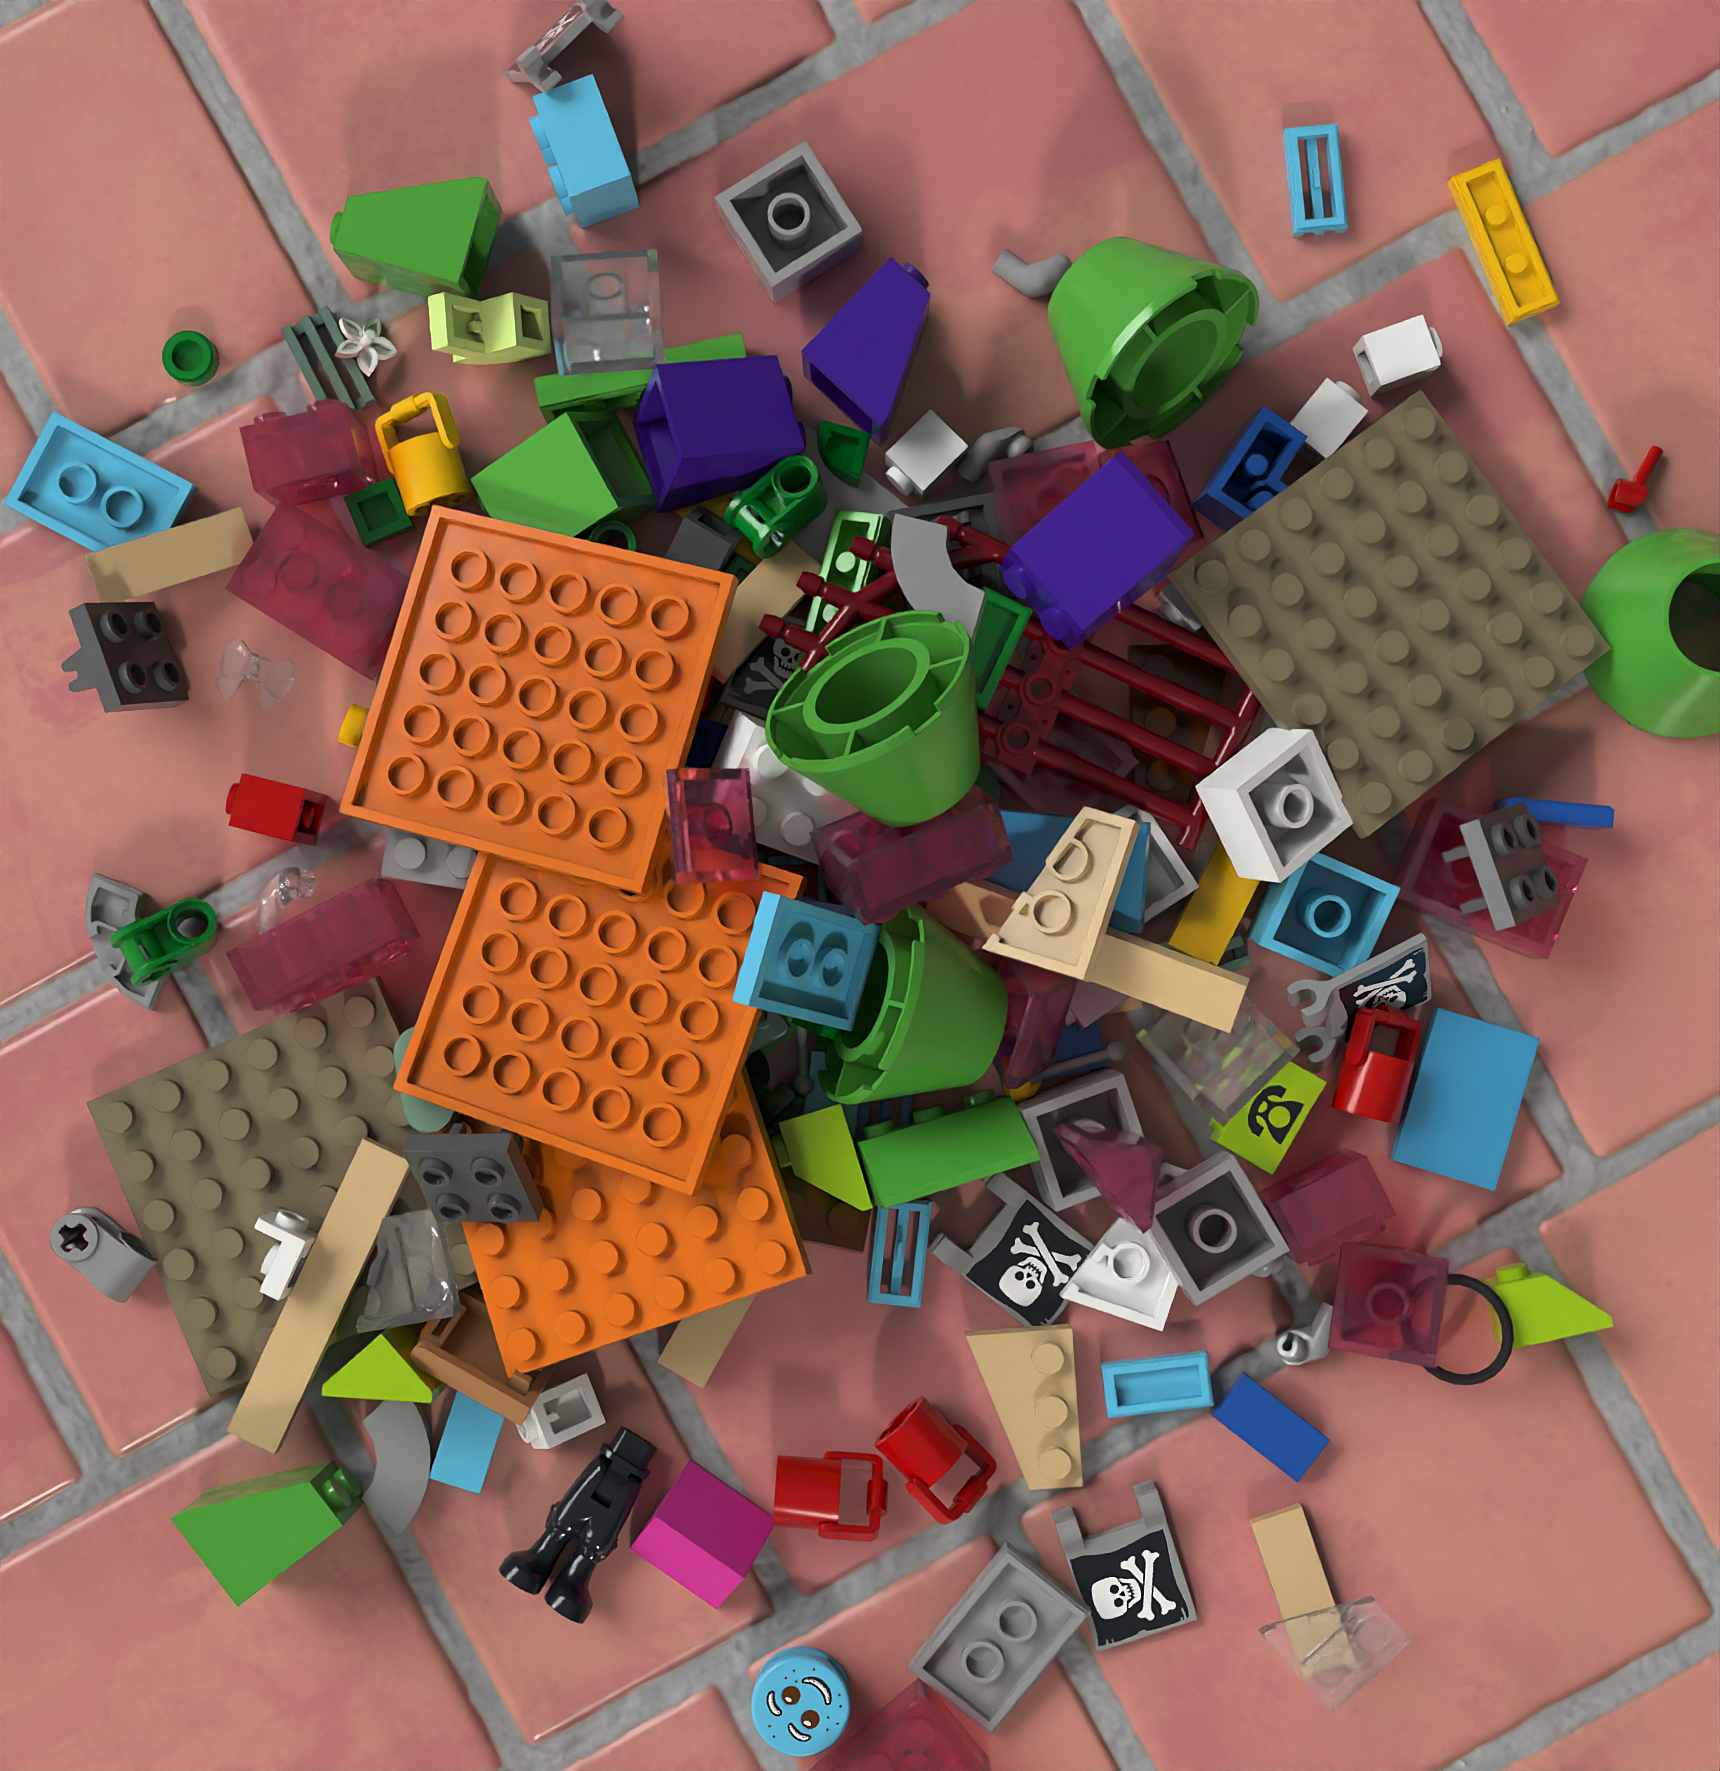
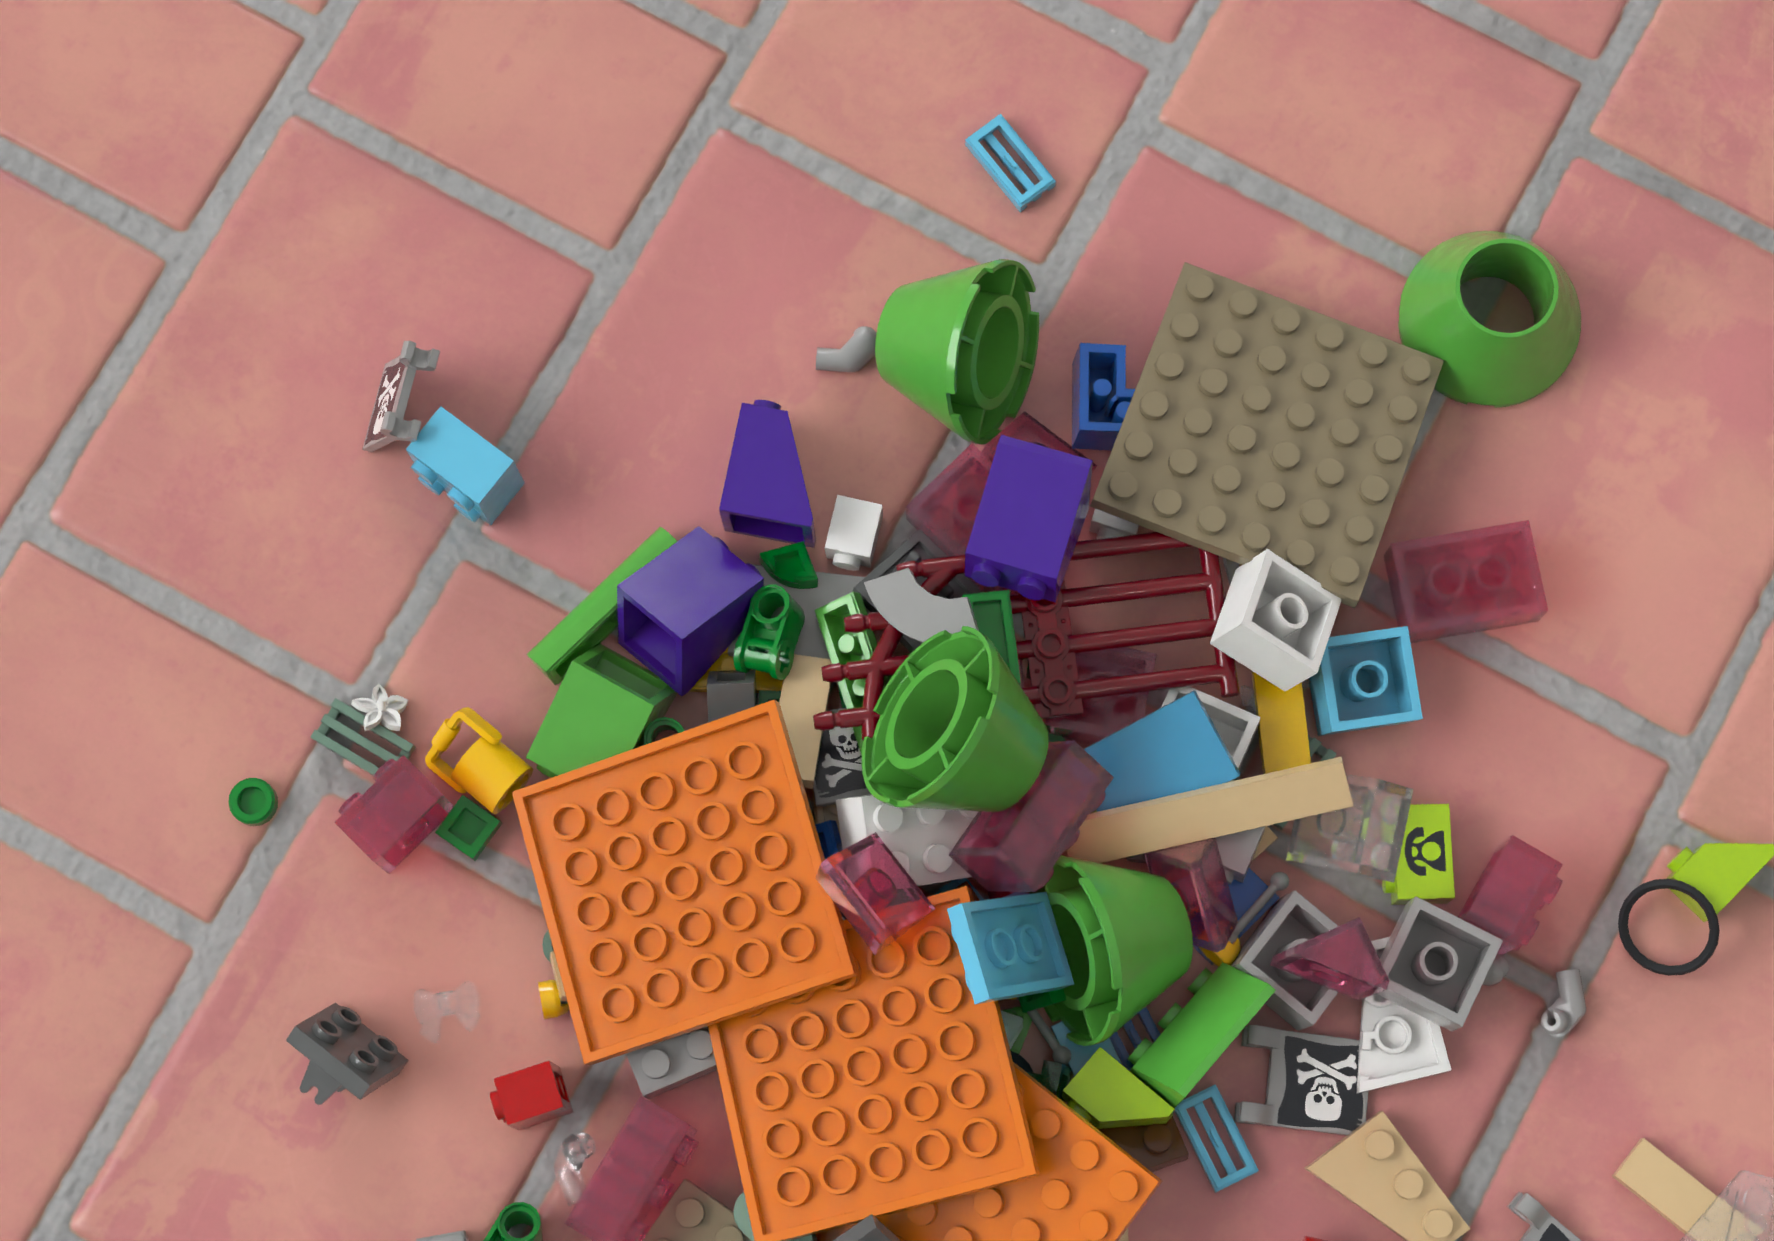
camera: 30 degrees left, 10 degrees down
medium azure plate [4,411,198,552] -> none
tan tile [84,507,259,603] -> none
clear pink brick [224,498,410,681] -> none
bright green slope [330,176,503,300] -> none
yellowish green brick [428,292,552,365] -> none
clear brick [551,249,666,376] -> none
light grey brick [715,140,863,304] -> none
light grey arm [956,426,1034,485] -> none
tan wing [982,806,1141,983] -> none
medium azure tile [1100,1350,1214,1418] -> none
reddish brown wing [1127,644,1226,803] -> none
blue tile [1211,1372,1330,1483] -> none
light grey flag [1286,933,1432,1073] -> none
white brick [1289,378,1368,467] -> none
clear pink slope [1328,1241,1451,1368] -> none
red piece [1331,1004,1422,1125] -> none
white brick [1352,314,1443,397] -> none
dark azure tile [1389,1007,1540,1191] -> none
dark grey plate [1442,801,1560,931] -> none
yellow tile [1447,157,1560,326] -> none
blue tile [1493,797,1614,830] -> none
red hand [1607,446,1663,513] -> none

